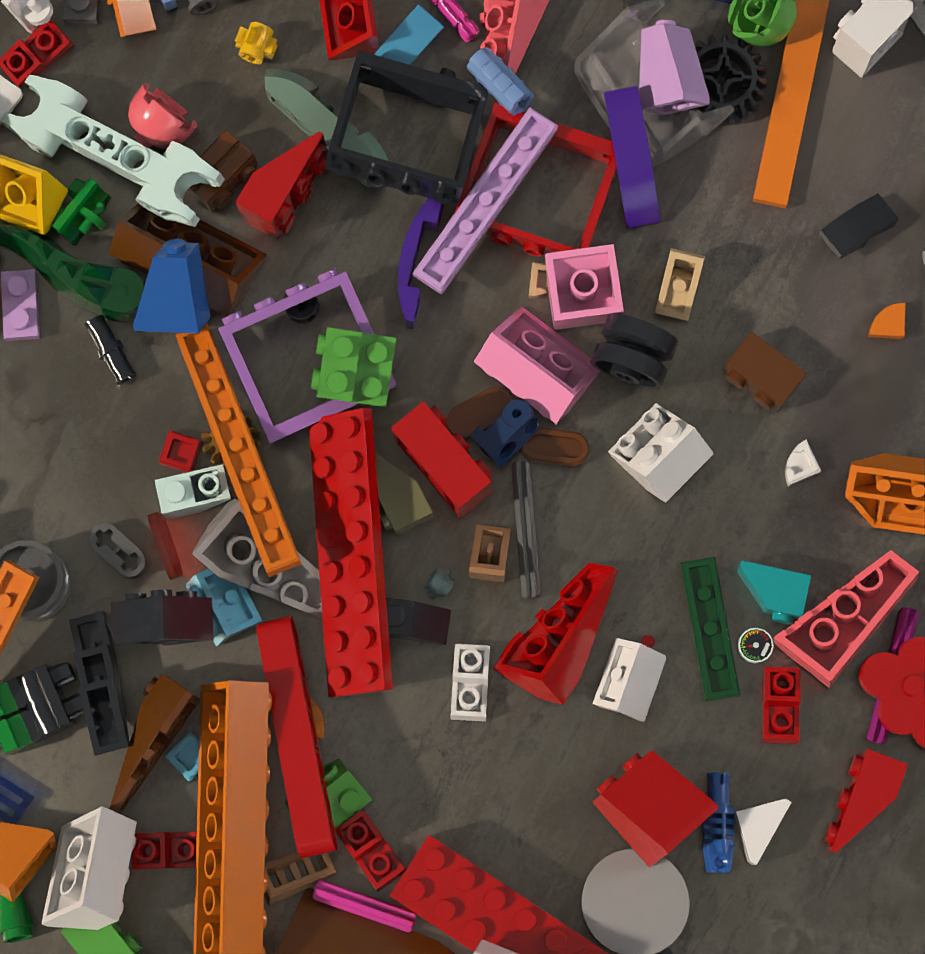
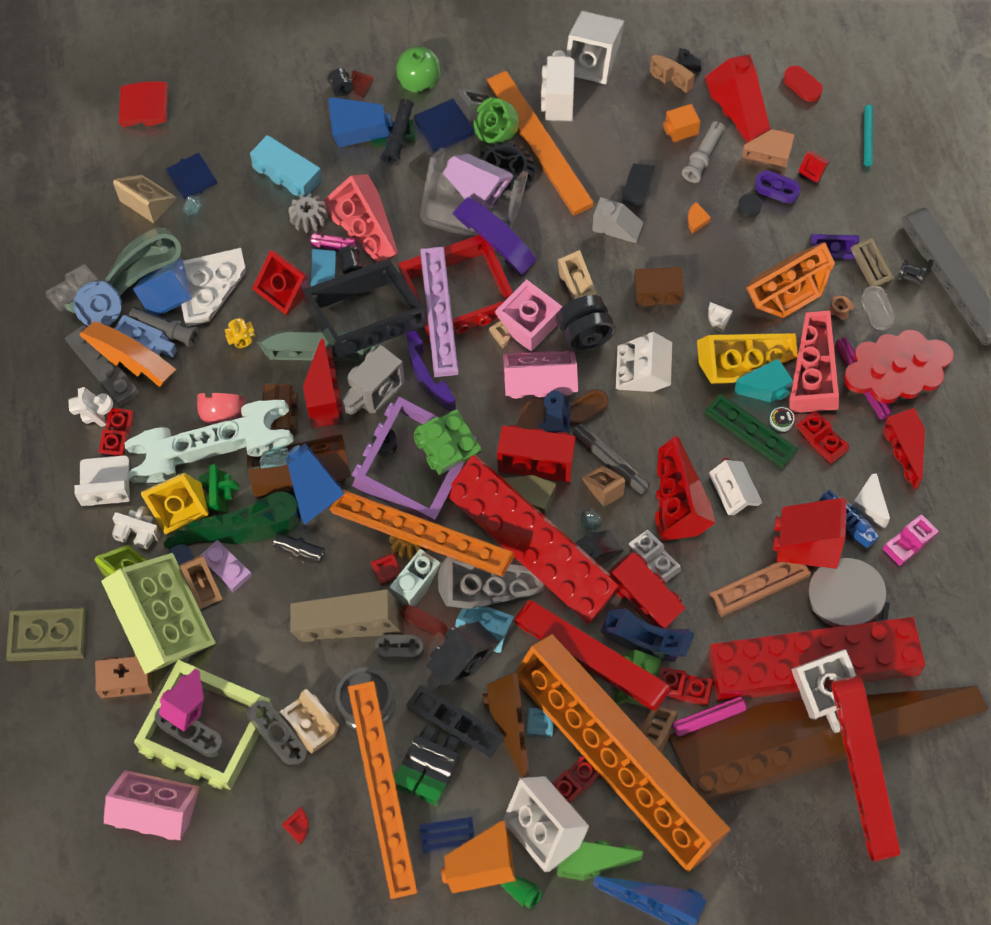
camera: 45 degrees left, 15 degrees down
medium blue axle [467,47,534,116] -> none
none -> clear light blue tile [260,448,288,469]
none -> dark tan wedge [290,590,404,642]
none -> black bush [339,245,363,274]
none -> light grey hinge [342,345,405,415]
none -> light grey slope [592,197,644,243]
none -> dark blue arch [600,609,695,662]
none -> red wedge [607,552,685,629]
none -> yellow wedge [697,333,798,384]
none -> nougat tile [709,562,811,617]
none -> dark pink slope [882,514,939,566]

